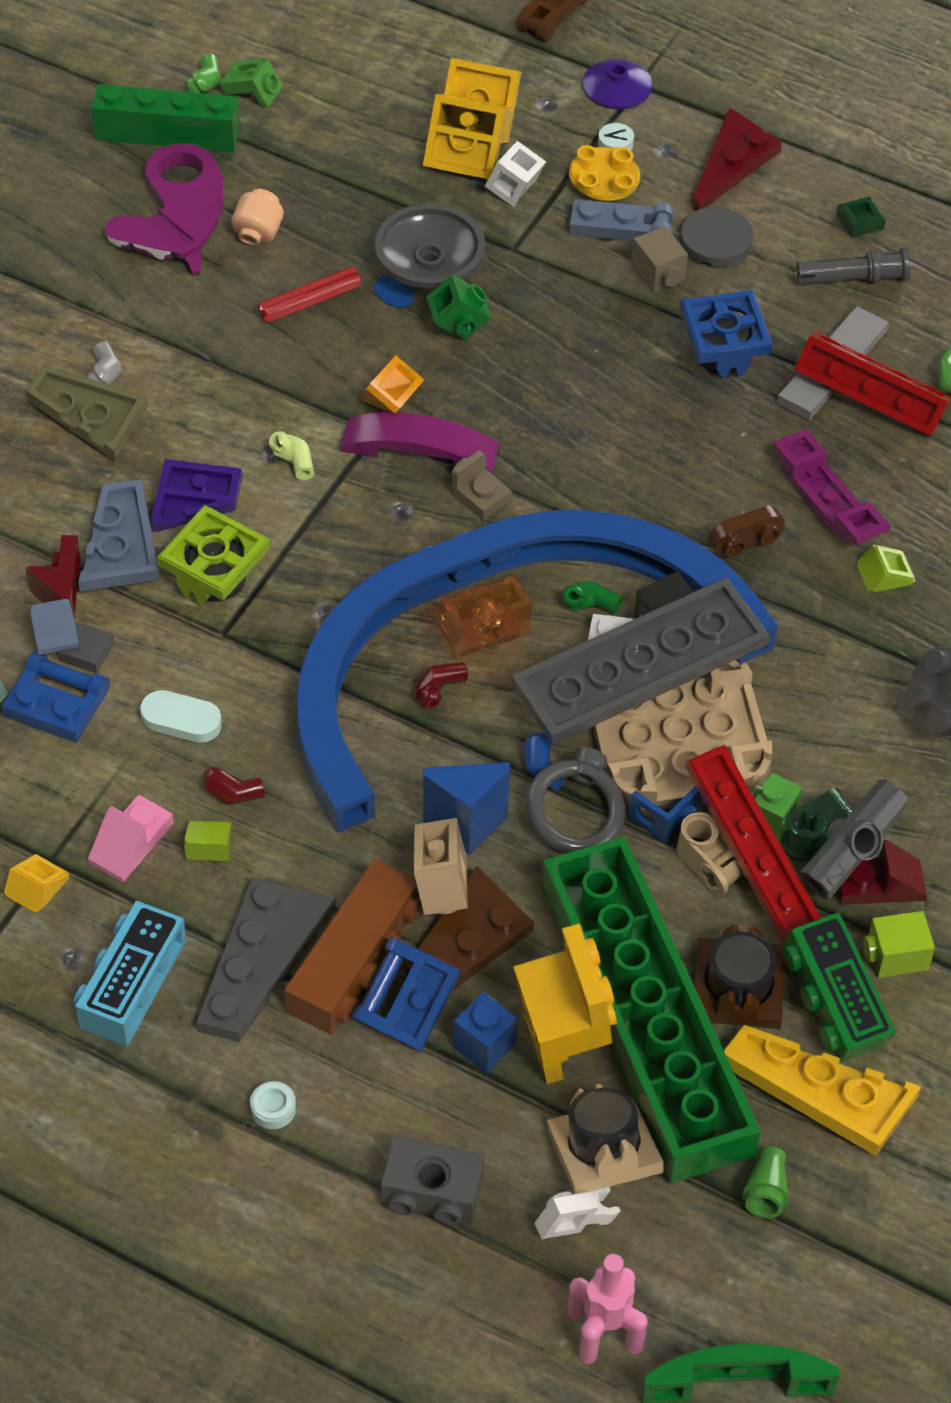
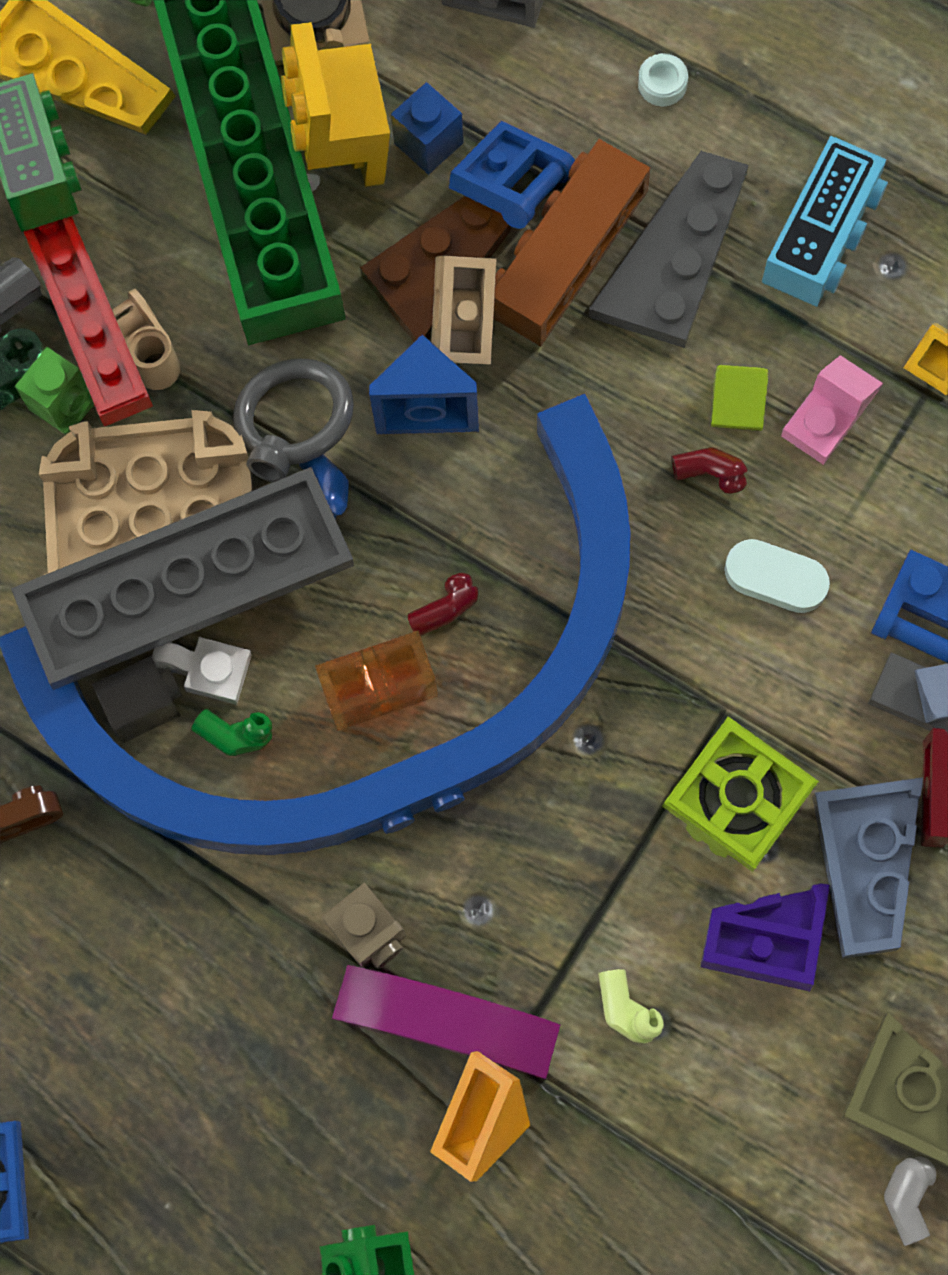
camera: 170 degrees left, 20 degrees up
blue bracket [628,786,703,844] -> none
piece [694,924,785,1029] -> none

